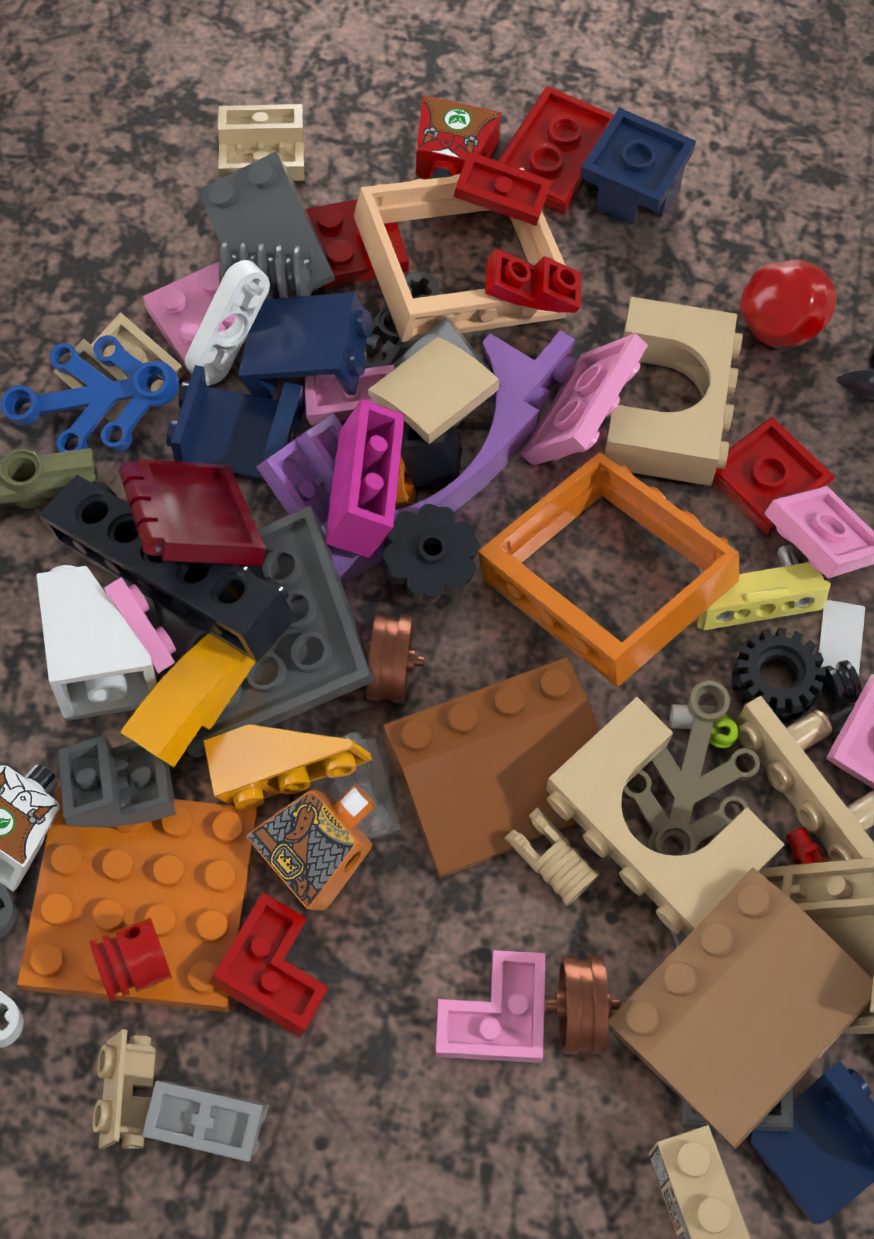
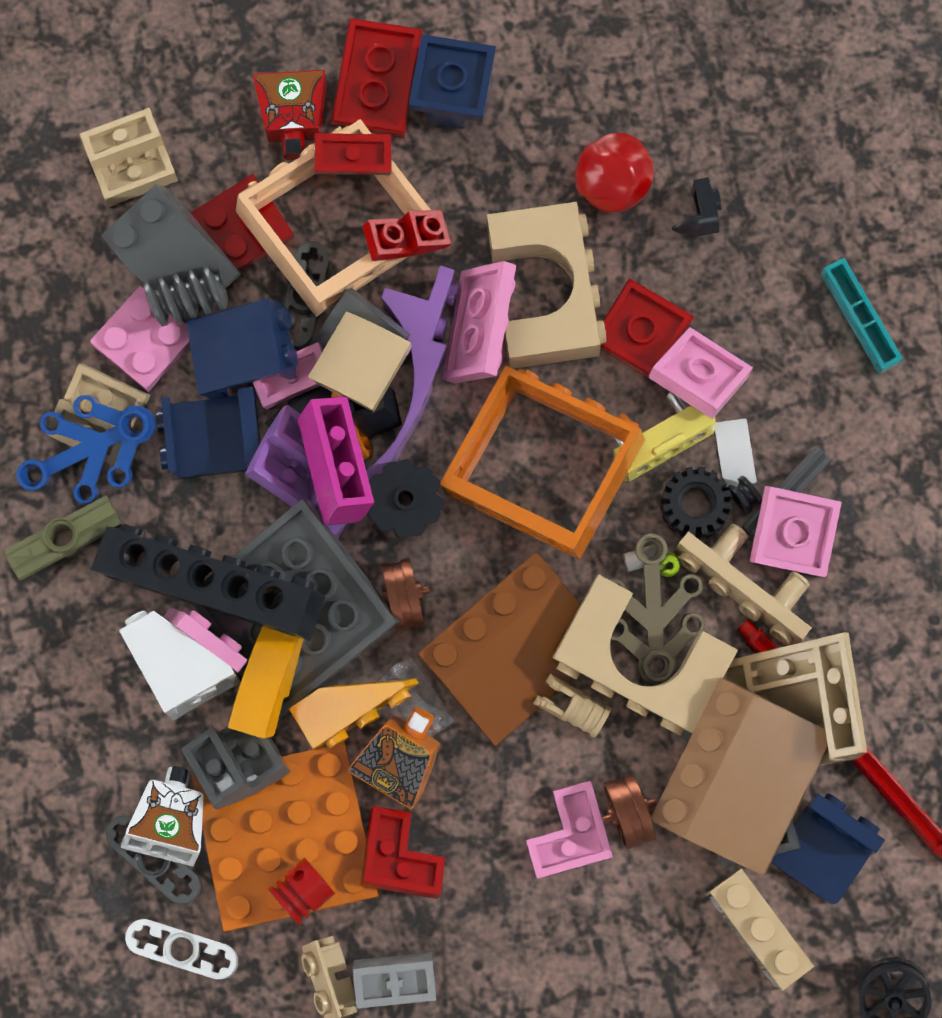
camera: 15 degrees left, 15 degrees up
dark red hinge [119,459,265,566] -> none
white beam [185,260,270,385] -> none

